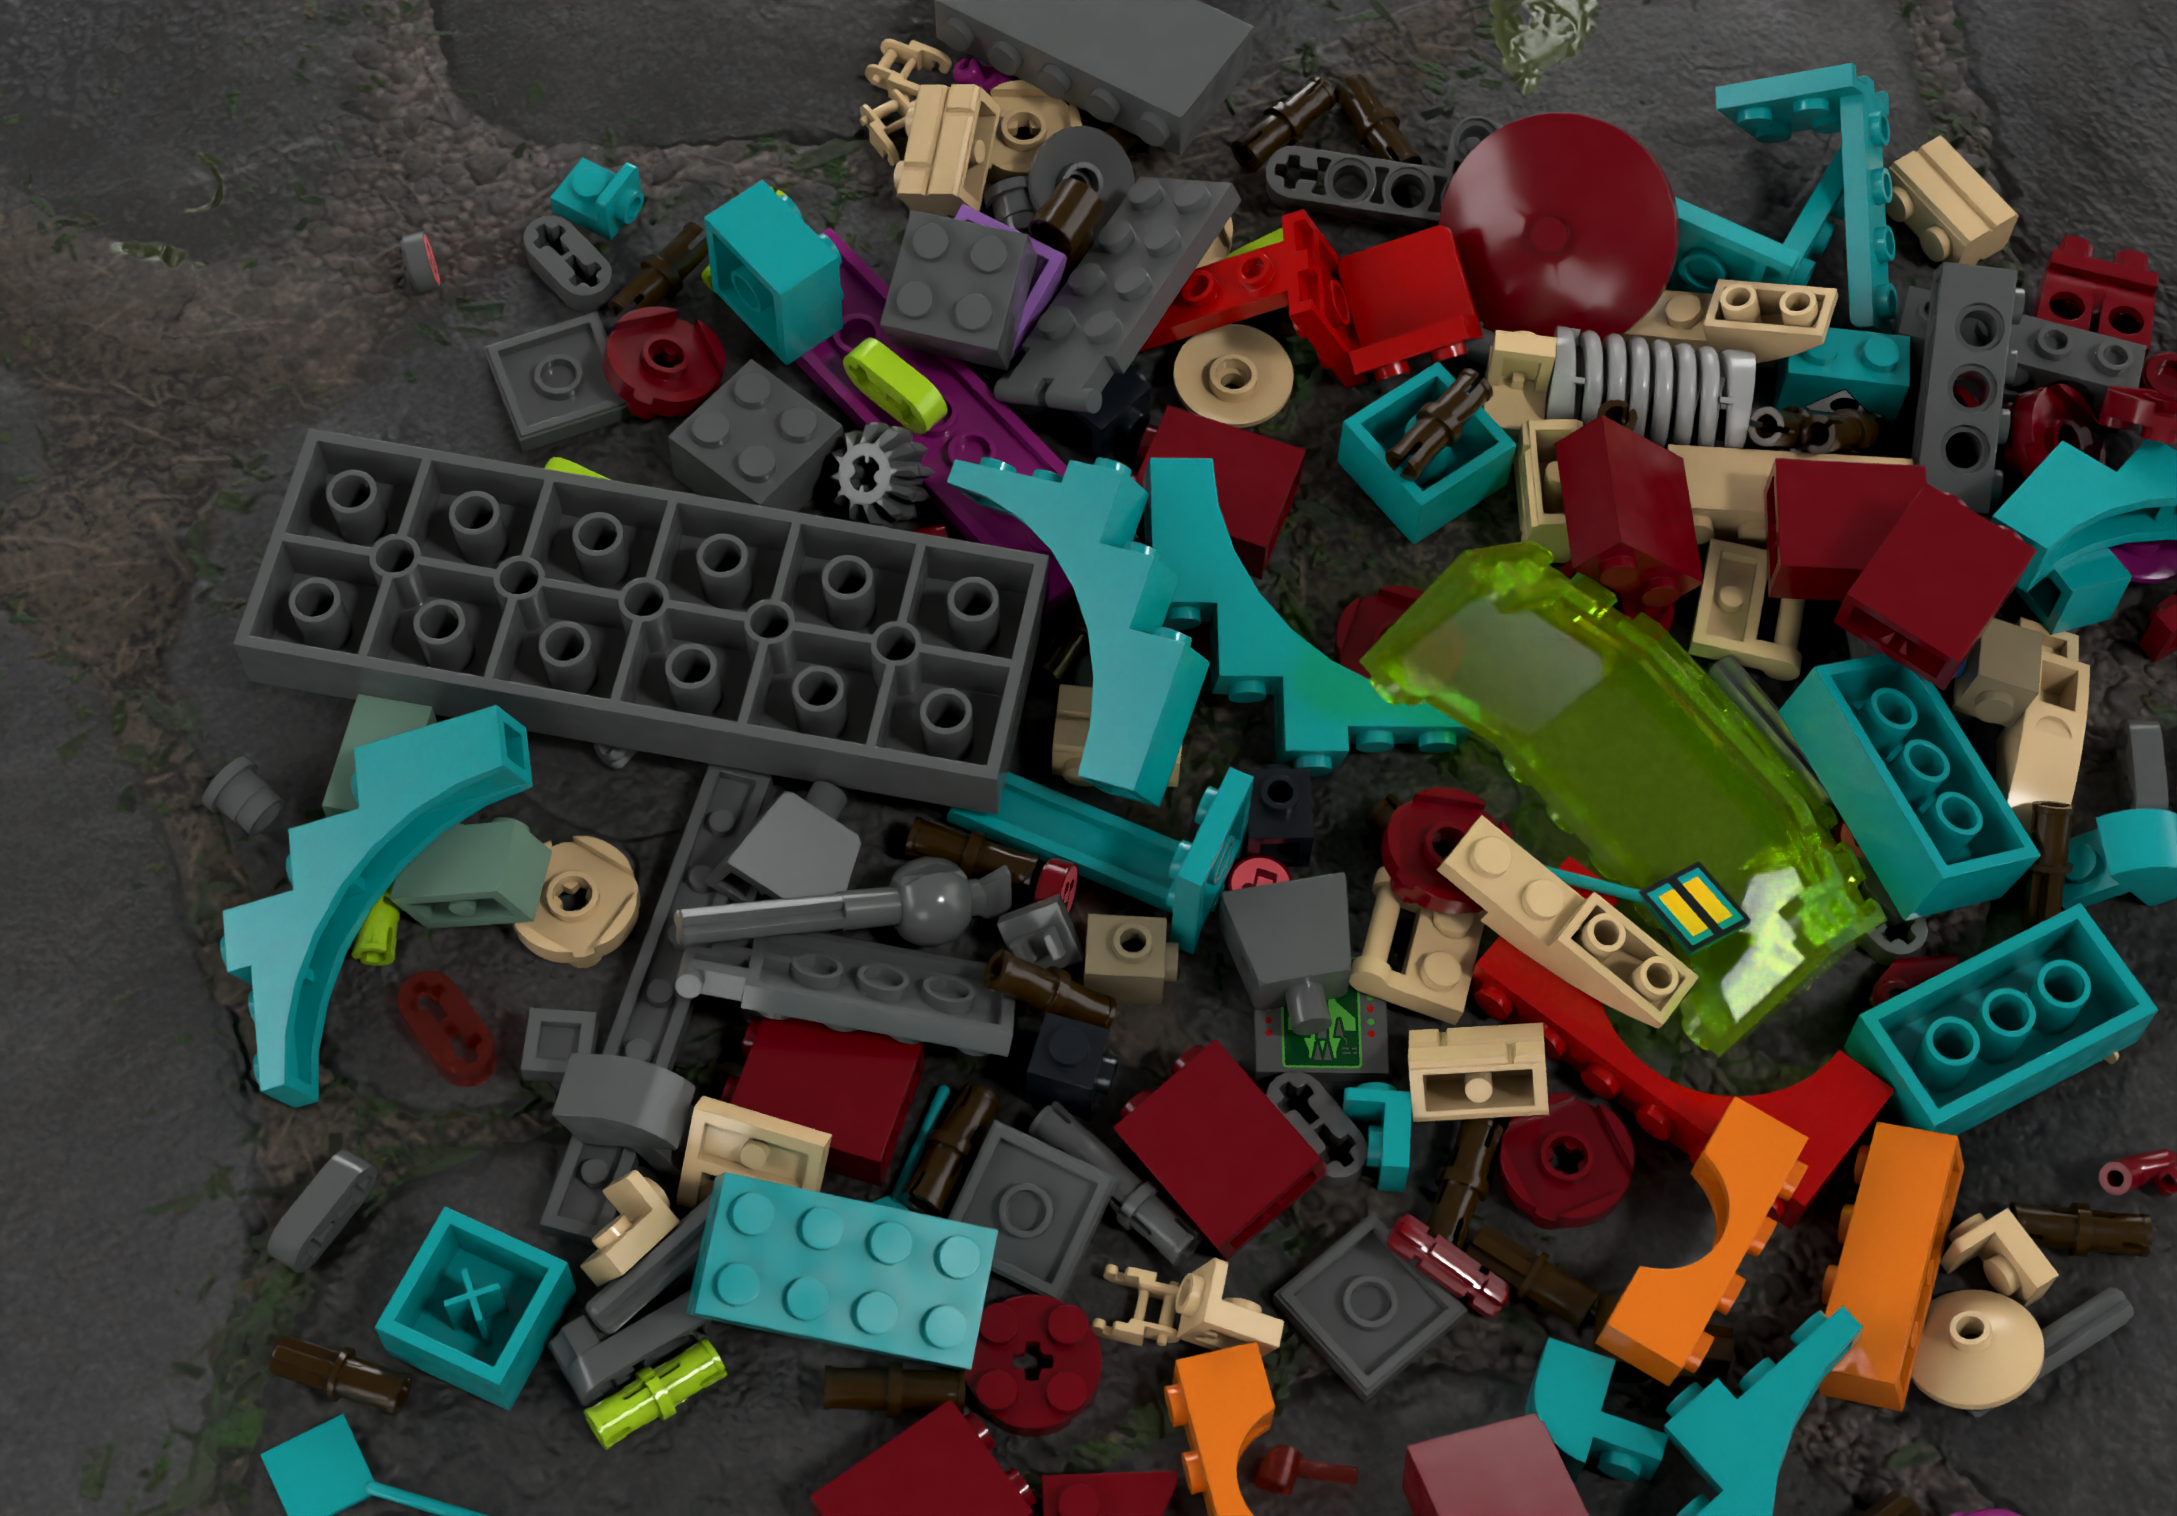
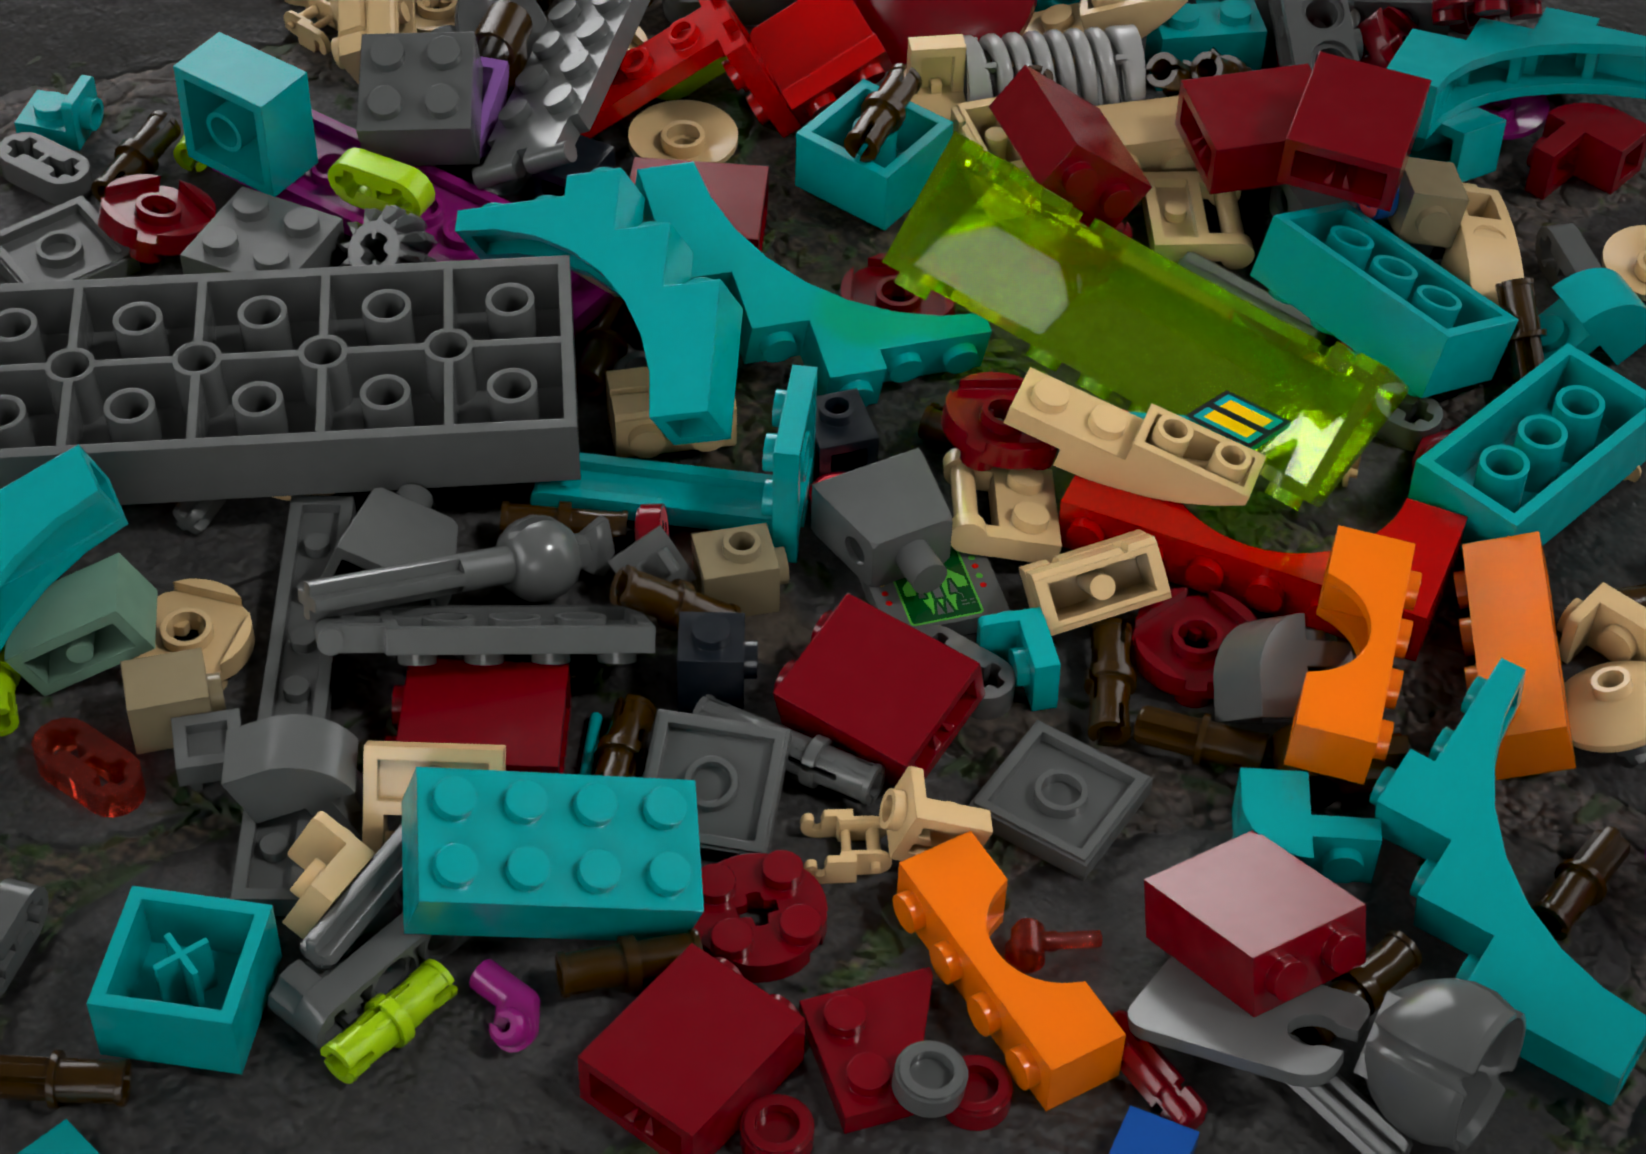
camera: 15 degrees left, 15 degrees down
dark red axle [1386,1214,1510,1318] -> none
none -> dark tan brick [120,647,226,755]
none -> magenta arm [469,959,541,1053]
none -> dark grey brick [1213,613,1353,725]

